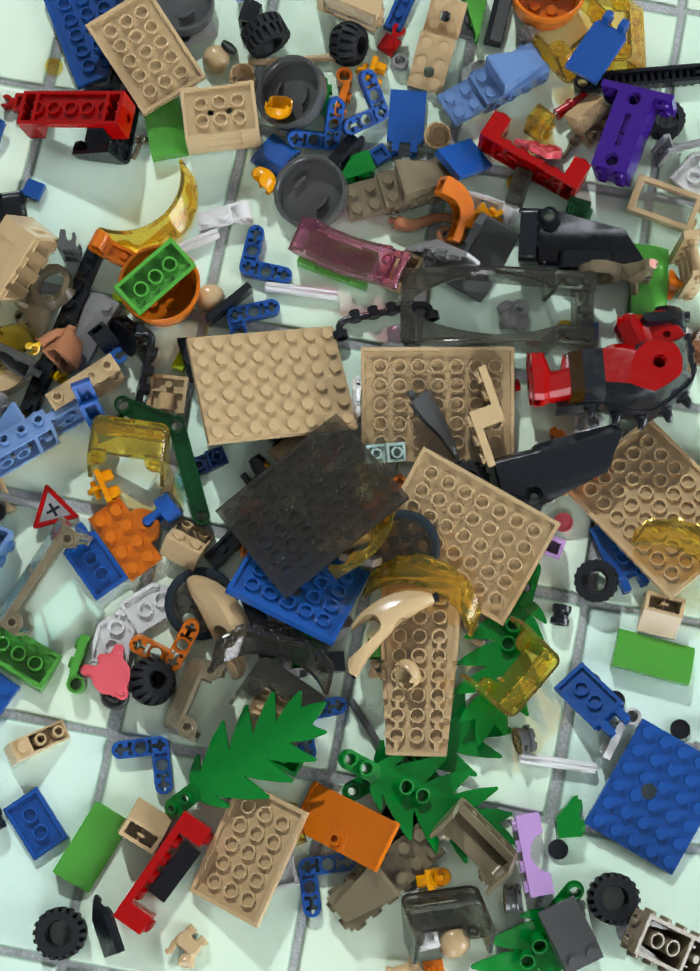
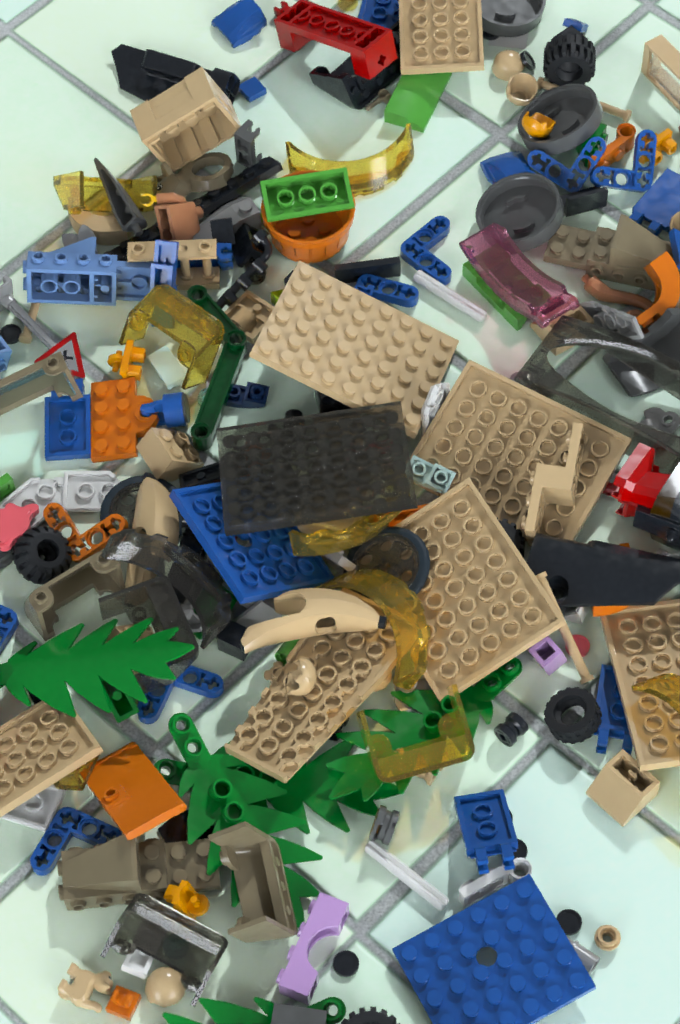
camera: 35 degrees right, 20 degrees down
orange plate [87,229,135,268] -> none
white axle [178,228,220,253] -> none
tan container [180,80,261,155] -> none
white plate [195,201,253,233] -> none
tan hair [196,284,225,313] -> none
light orange hair [251,167,276,195] -> none
black wheel [328,21,369,67] -> none
black bar [333,297,440,342] -> none
green slope [343,150,376,184] -> none
dark grey bar [348,699,386,749] -> none
blue tile [369,143,392,168] -> none
dark grey piece [406,389,460,462] -> none
dark grey wheel [503,884,522,914] -> none
green slope [554,795,585,839] -> none
bright green slope [610,628,695,686] -> none
none -> tan bar [536,571,595,685]

